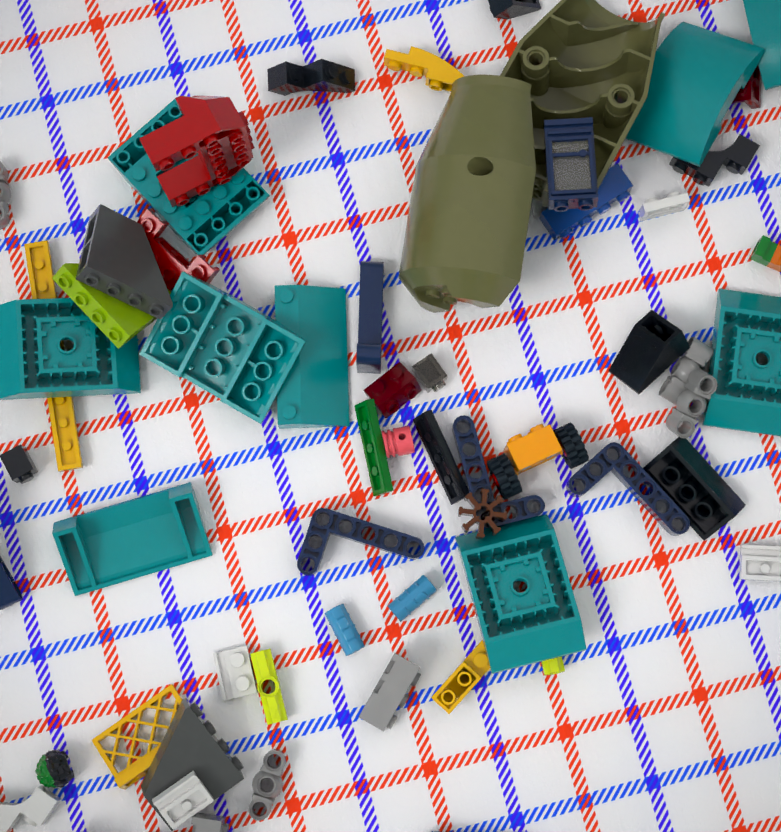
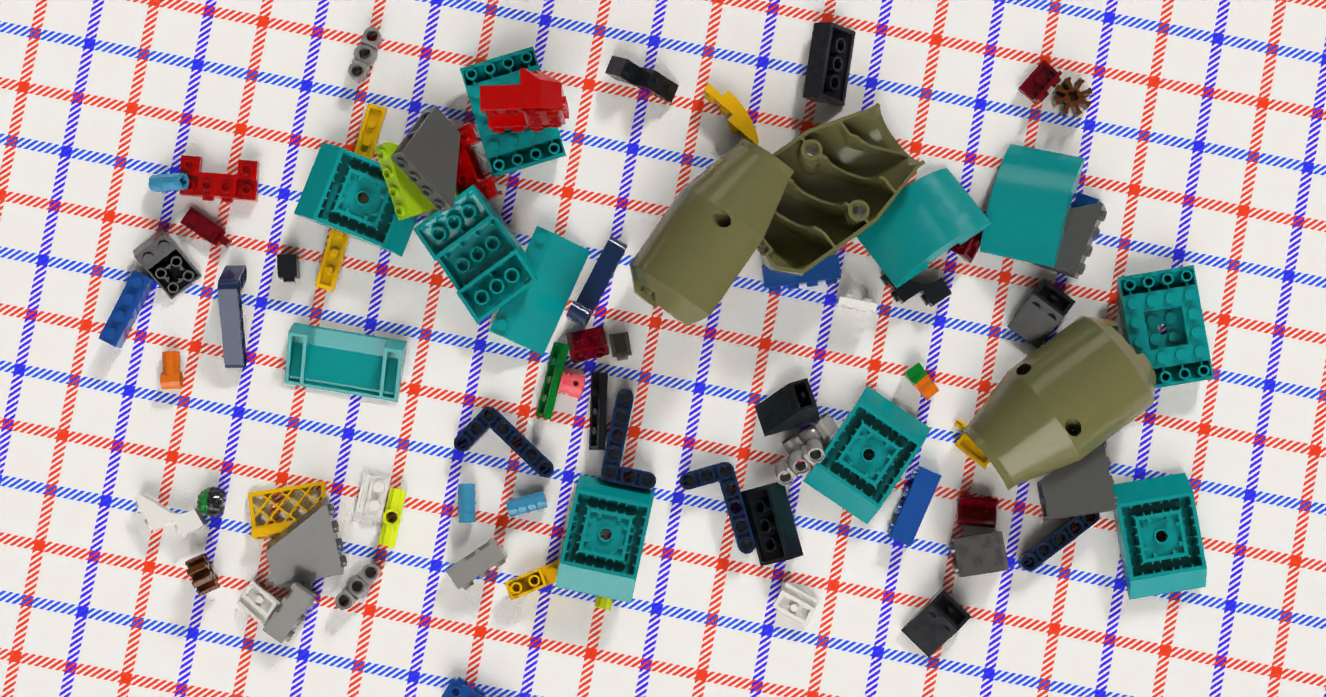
camera: 25 degrees right, 5 degrees up
white plate [152,771,214,830] -> none
reddish brown gear [458,489,507,539] -> none
brick [487,422,589,500] -> none
dark blue door [544,117,599,212] -> none

